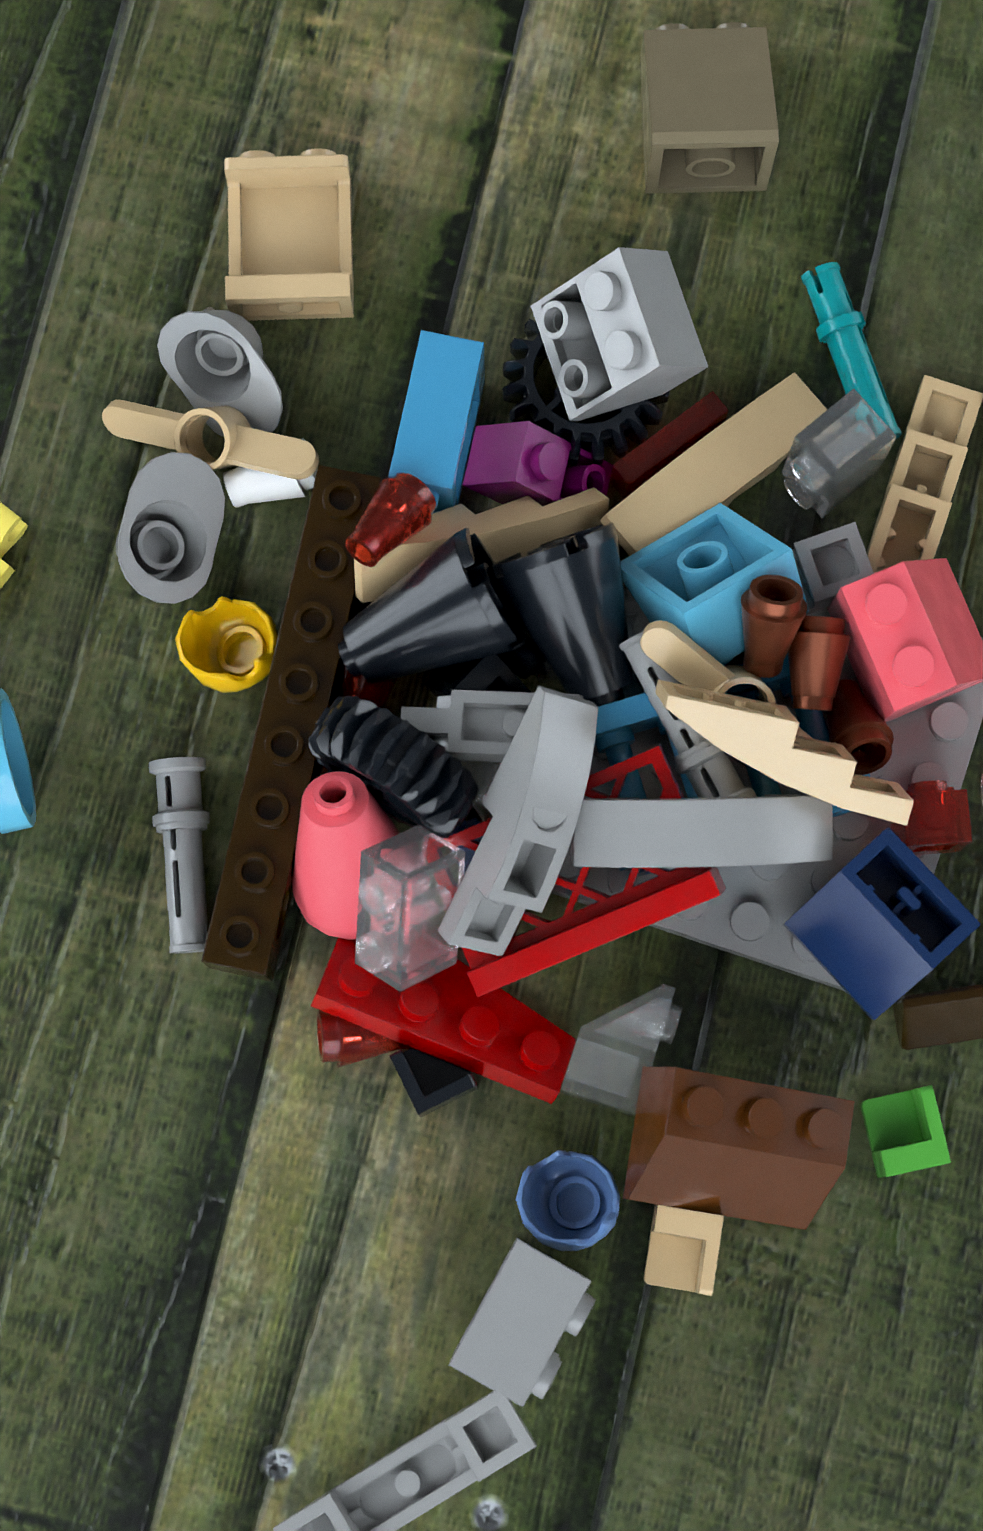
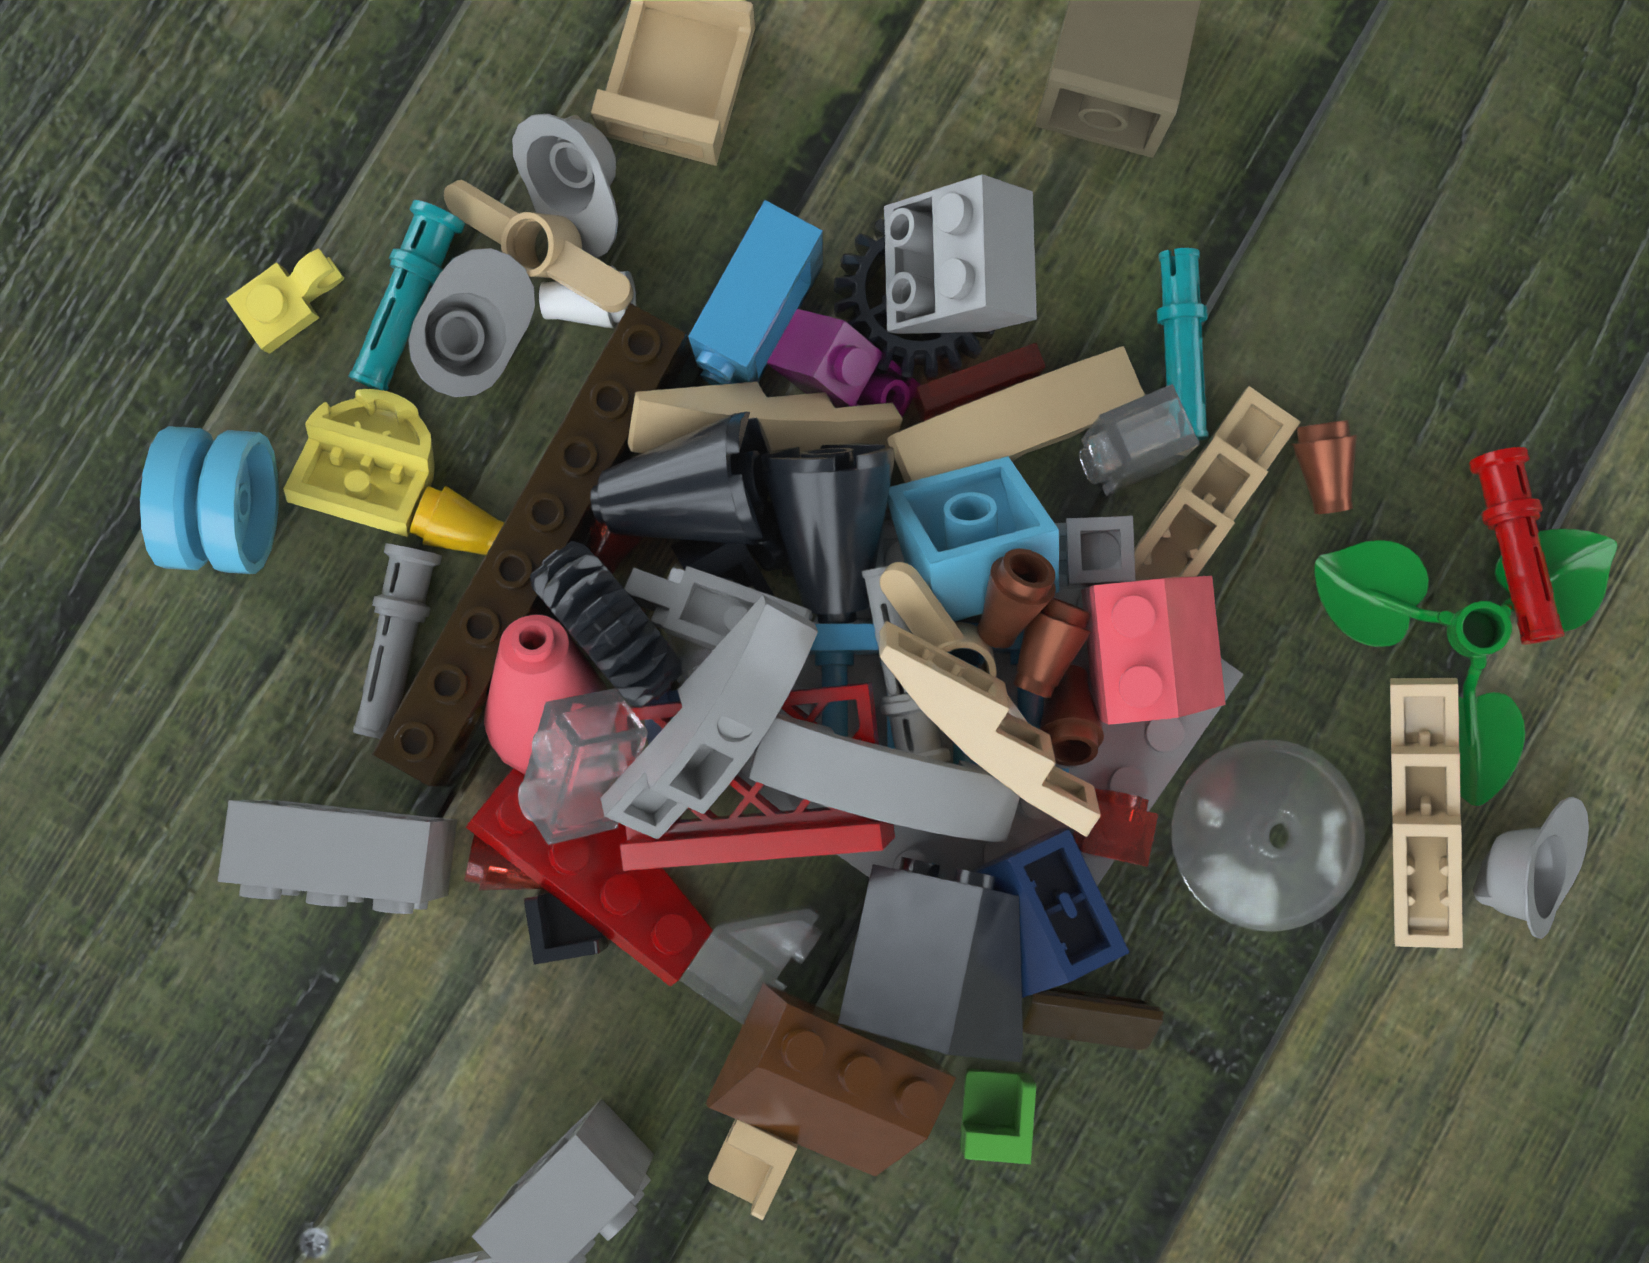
camera: 15 degrees right, 5 degrees up
yellow hair [175,596,278,693] -> none
clear red cone [345,472,436,567] -> none
medium blue hair [516,1150,620,1251] -> none
none -> light grey brick [218,799,457,914]
none -> light yellow slope [283,389,435,537]
none -> teal pin [348,200,466,391]
none -> yellow cone [410,486,505,555]
none -> black slope [838,857,1023,1062]

